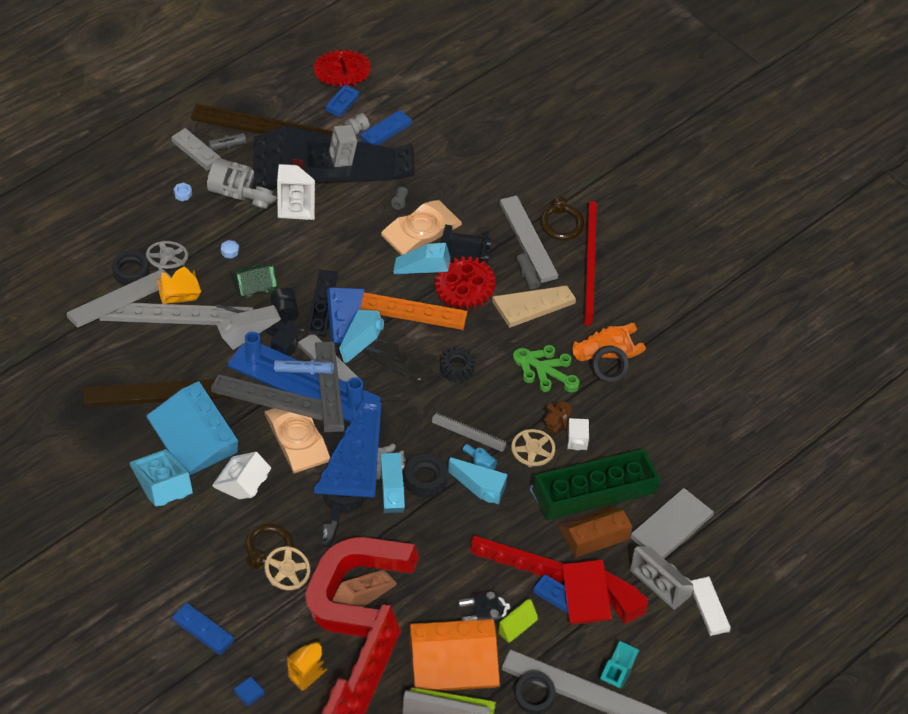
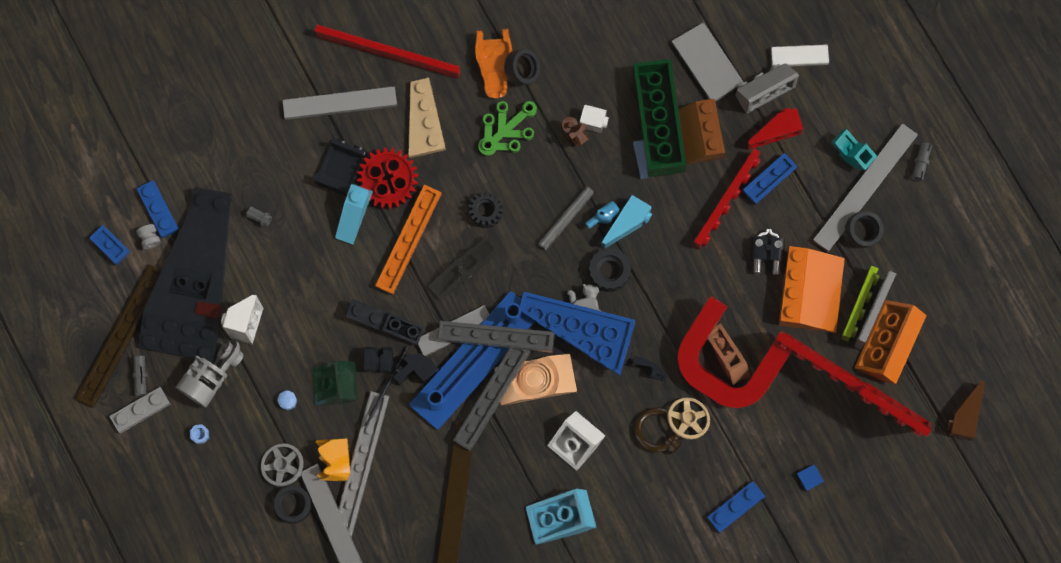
camera: 70 degrees left, 25 degrees up
dark azure slope [147,381,238,476] -> none
light grey slope [217,305,281,350] -> none
medium blue pin [274,360,334,375] -> none
light orange piece [287,643,327,691] -> none
red gear [314,49,371,87] -> none
blue wing [327,288,364,345] -> none
light grey brick [329,125,357,167] -> none
medium azure slope [339,310,384,363] -> none
medium azure slope [380,453,405,513] -> none
light nougat slope [381,200,462,255] -> none
lime slope [498,599,538,642] -> none
tan wheel [511,429,556,467] -> none
dark grey pin [516,253,540,290] -> none
dark brown piece [541,197,584,240] -> none
red tile [562,560,612,625] -> none

